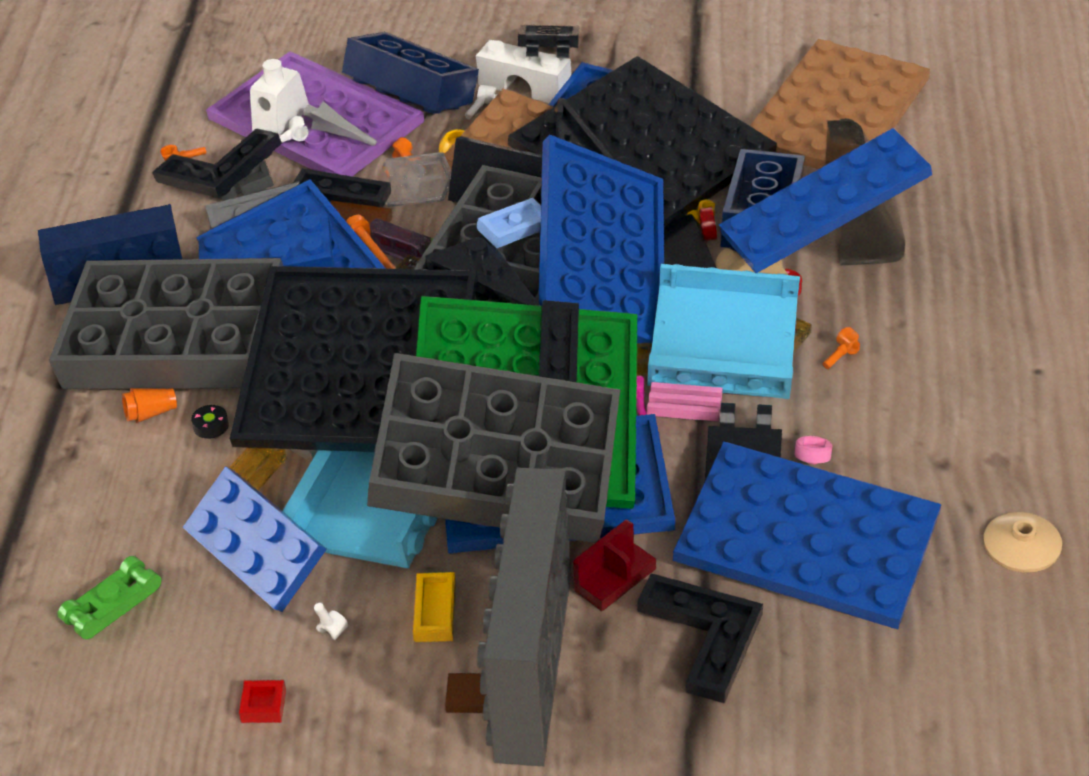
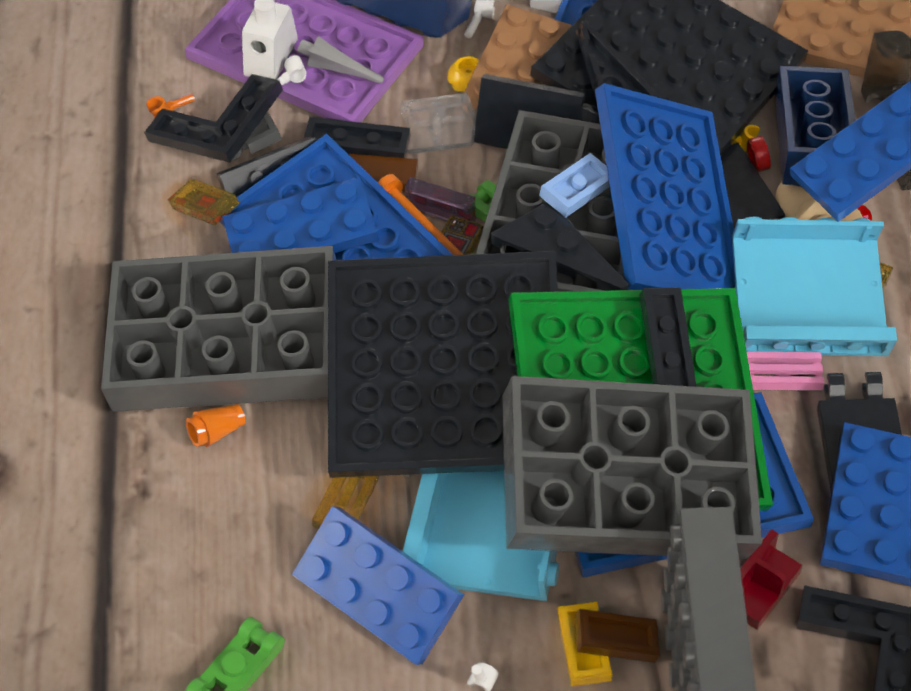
camera: 10 degrees left, 10 degrees up
dark blue brick [38,204,183,305] -> none
black tile [191,405,229,439] -> none
orange hand [392,137,427,172] -> none
none -> clear yellow tile [168,179,240,226]
none -> reddish brown tile [575,609,660,663]

